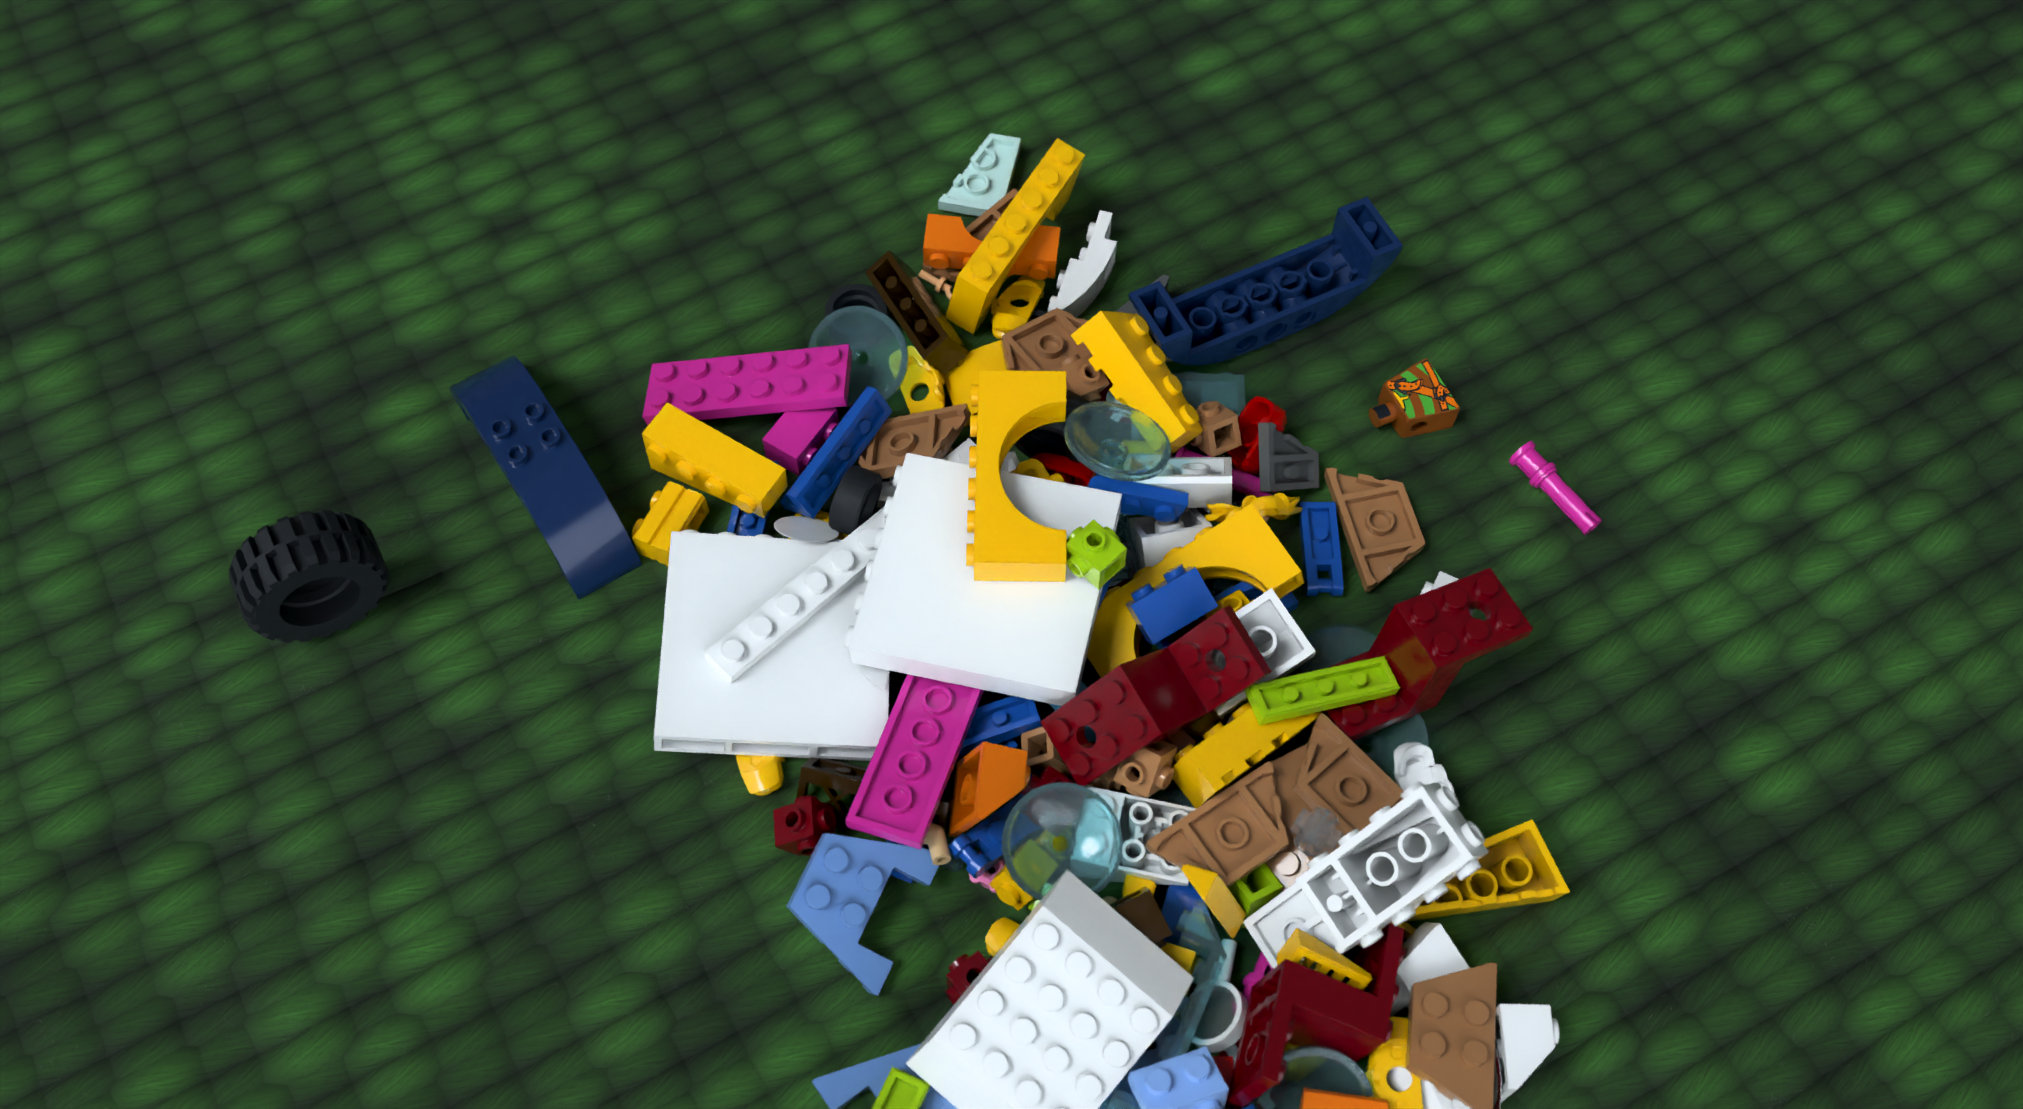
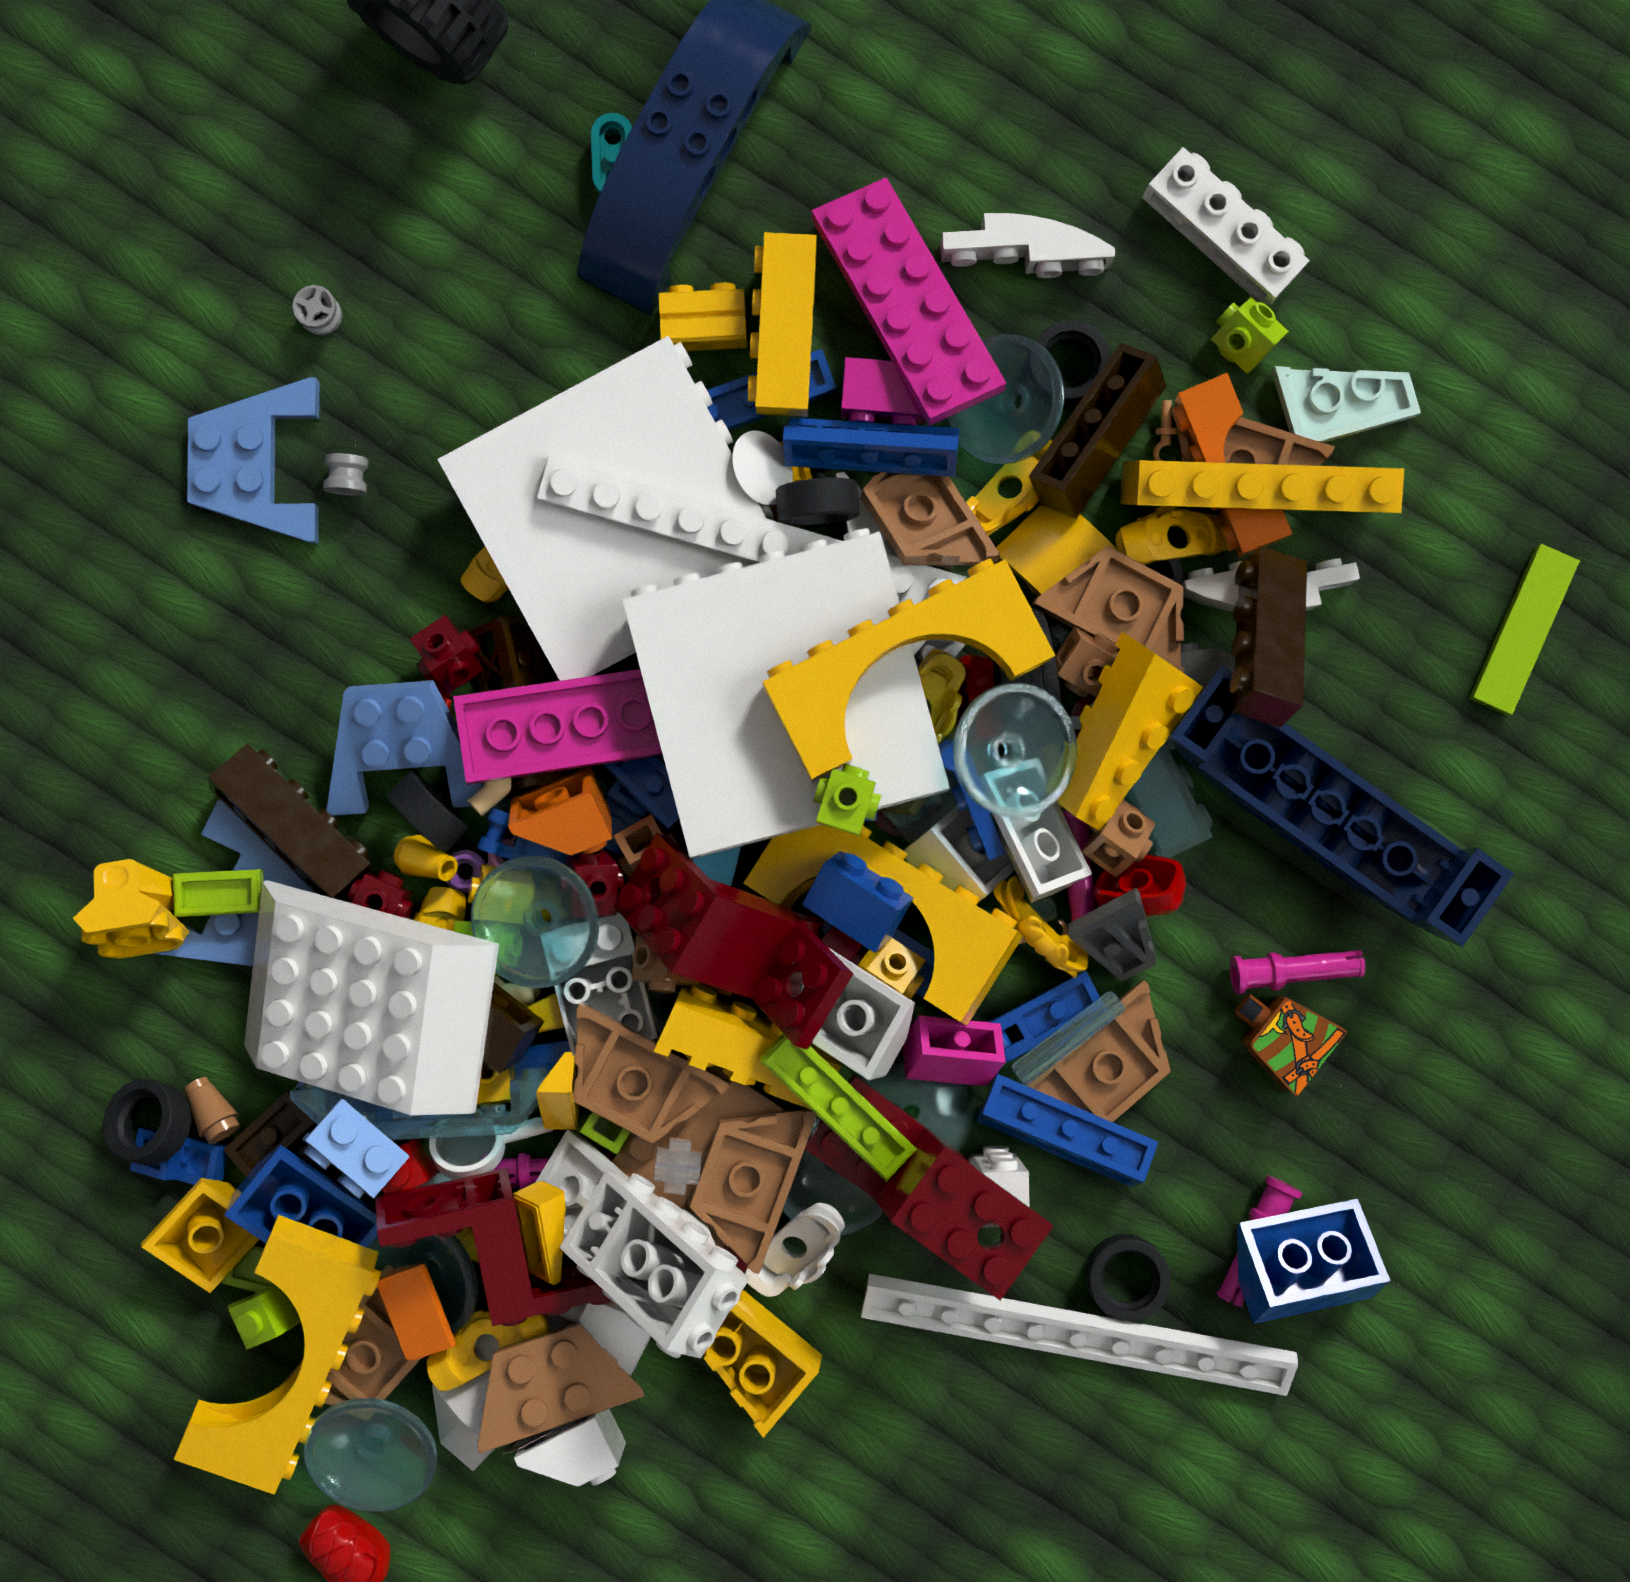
camera: 60 degrees right, 25 degrees up
none -> medium blue wing [187,377,320,544]
none -> dark brown brick [208,743,370,900]
none -> light grey wheel [292,285,343,336]
none -> light grey wheel [323,453,369,496]
none -> black tyre [387,771,469,852]
none -> yellow cone [394,835,458,881]
none -> medium lavender plate [446,850,486,893]
none -> teal plate [591,113,632,195]
none -> white plate [861,1274,1298,1396]
none -> dark pink brick [903,1015,1005,1086]
none -> white slope [940,213,1115,278]
none -> blue fence [973,1074,1158,1187]
none -> clear light blue axle [1012,991,1125,1085]
none -> black tyre [1085,1234,1170,1321]
none -> white brick [1142,147,1310,307]
none -> lime brick [1211,297,1289,374]
none -> dark brown brick [1229,546,1307,727]
none -> dark pink pin [1229,949,1365,994]
none -> blue slope [1237,1199,1390,1324]
none -> lime tile [1469,543,1580,716]

